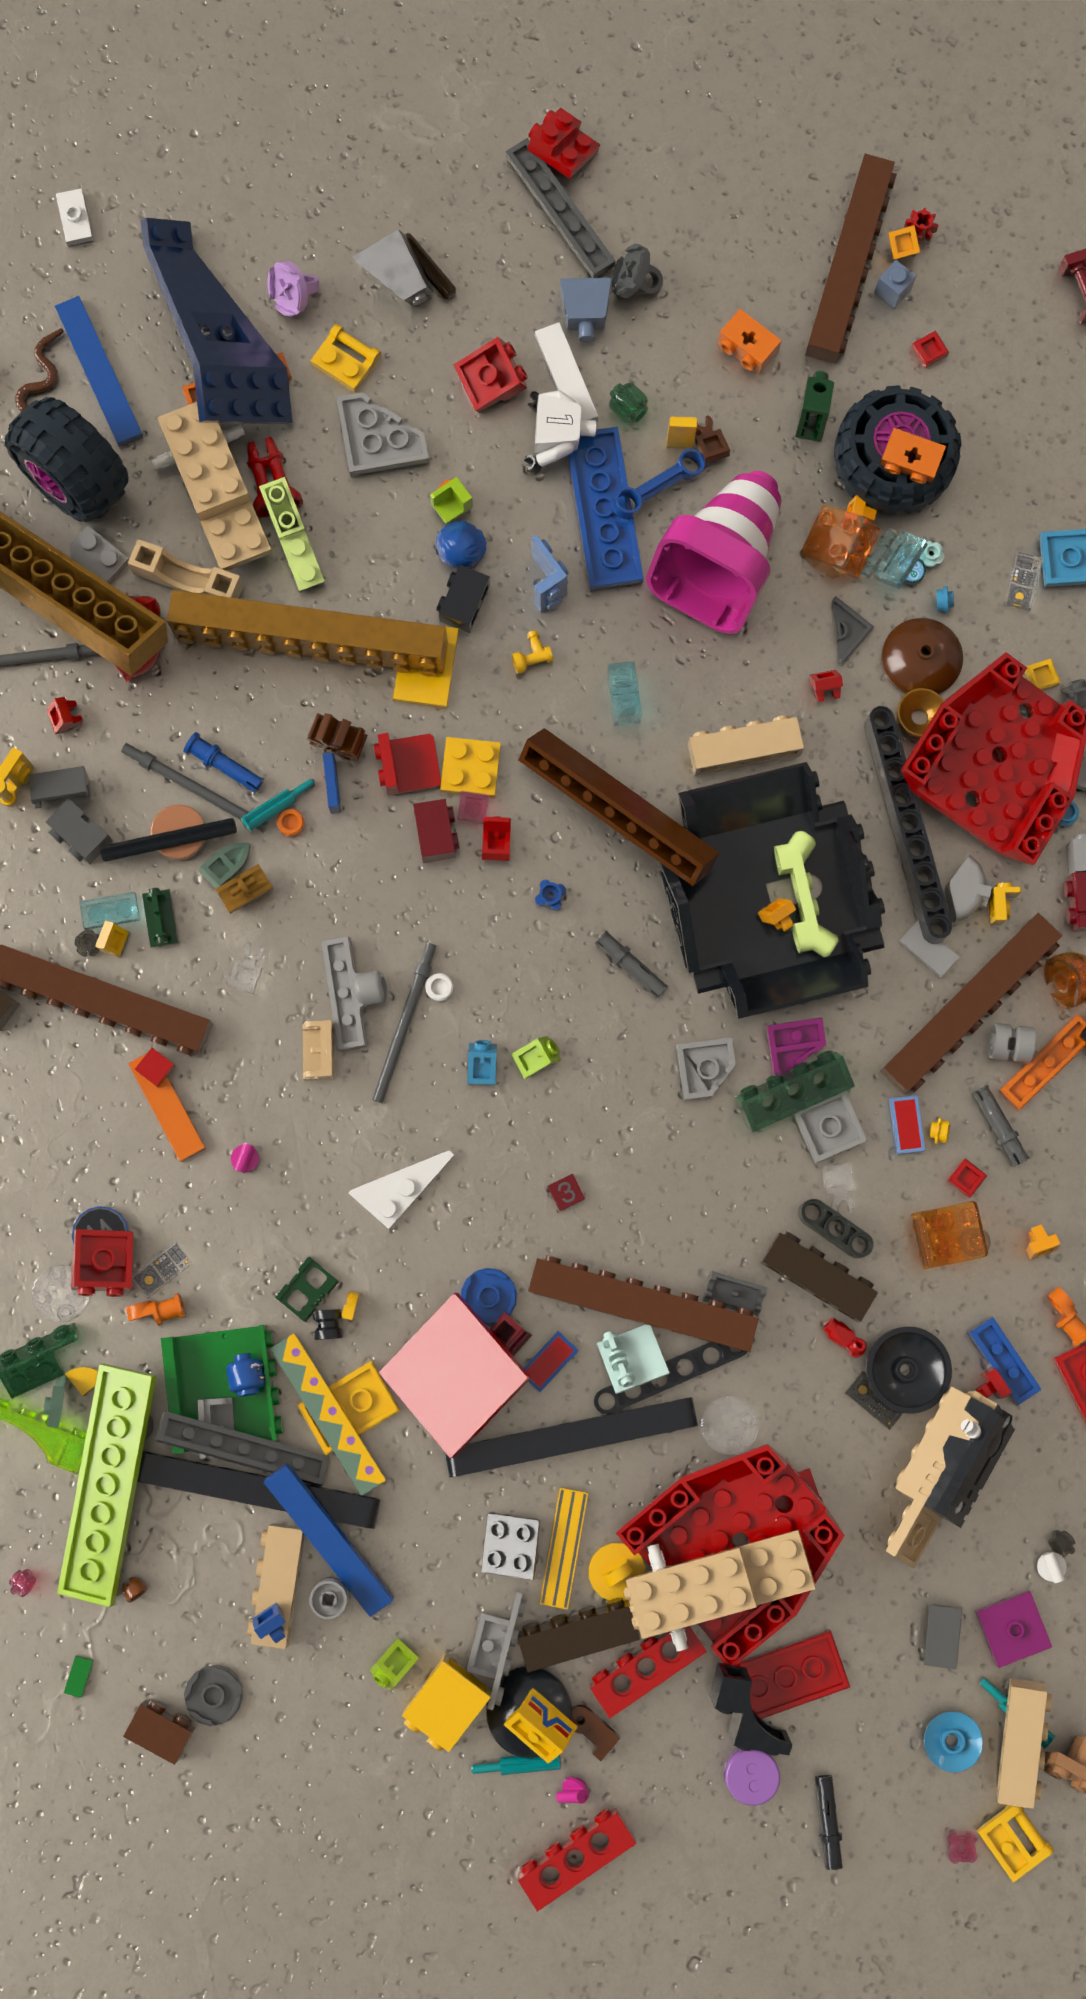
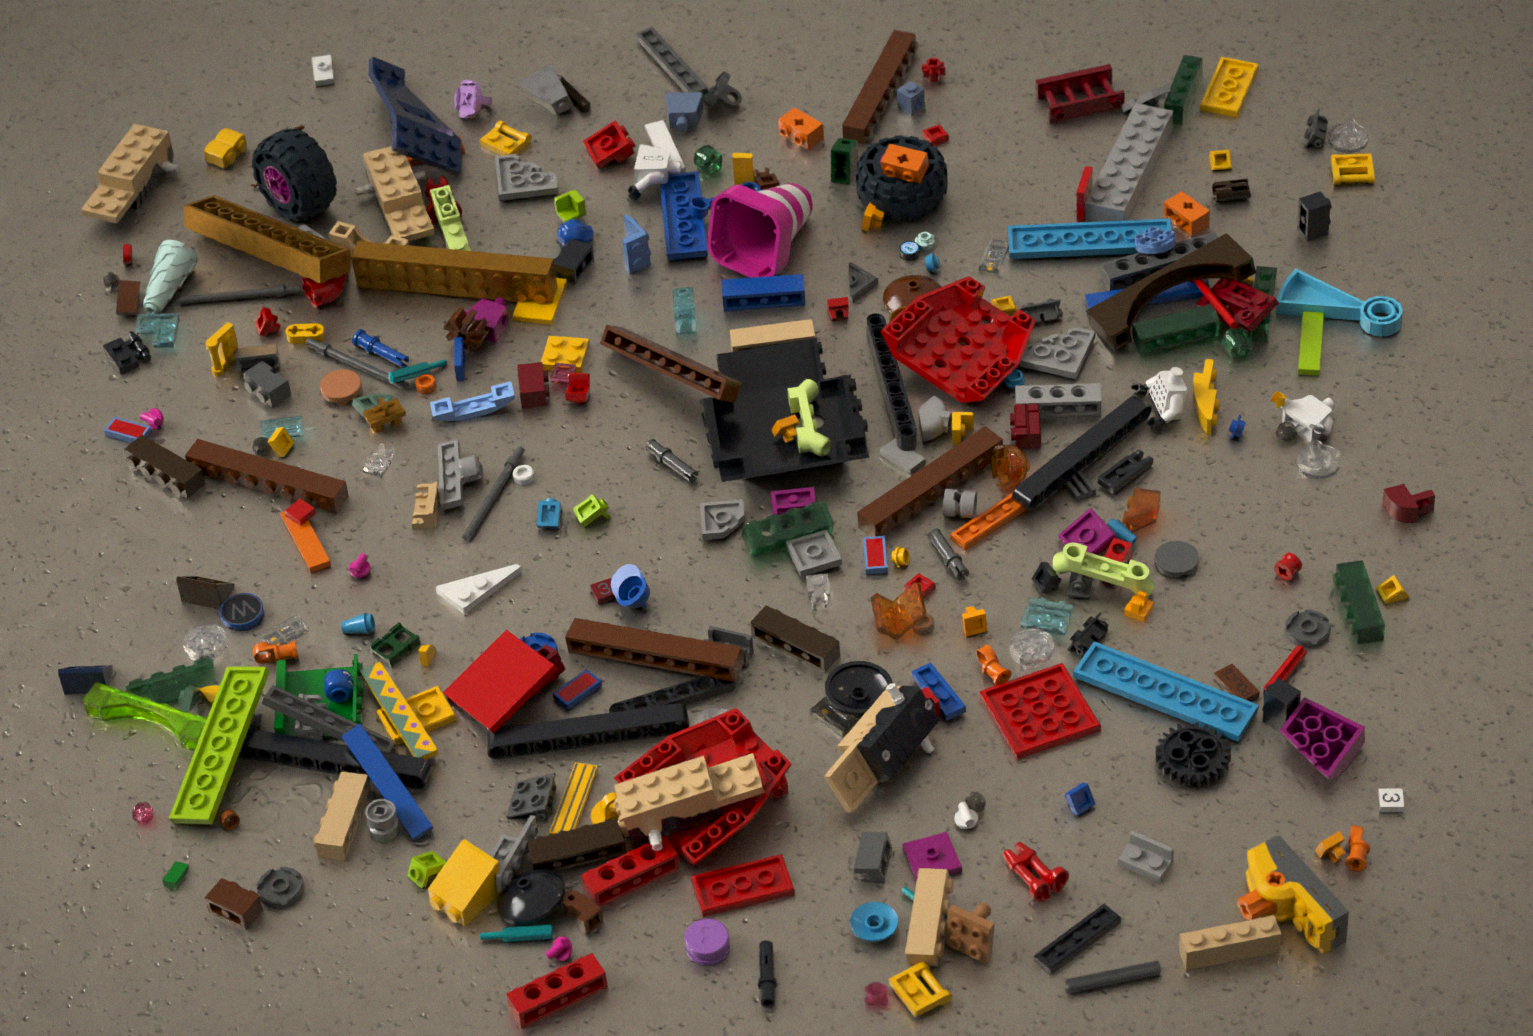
camera: 10 degrees right, 35 degrees down
blue tile [55,296,143,447] -> none
red plate [71,1229,133,1297] -> none
black axle [100,818,237,862] -> none
dark green hinge [142,888,178,948] -> none
blue tile [252,1602,286,1643] -> none
black wheel [313,1309,343,1340] -> none
red bracket [374,733,441,796] -> none
yellow panel [504,1688,578,1764] -> none
yellow piece [511,630,553,675] -> none
red plate [527,107,600,179] -> none
blue plate [535,880,566,910] -> none
light aqua hinge [597,1325,670,1394] -> none
black arch [709,1663,792,1756] -> none
pearl dark grey beam [798,1199,874,1258] -> none
clear orange bracket [802,505,880,578] -> none
red arm [822,1317,867,1358] -> none
clear light blue plate [861,528,928,589] -> none
light orange tile [887,225,920,259] -> none
none -> dark brown slope [176,576,234,609]
none -> yellow beam [285,323,325,344]
none -> dark azure cone [341,612,375,634]
none -> light blue slope [430,381,515,421]
none -> magenta torso [466,297,508,343]
none -> blue piece [611,564,650,609]
none -> blue brick [722,274,806,311]

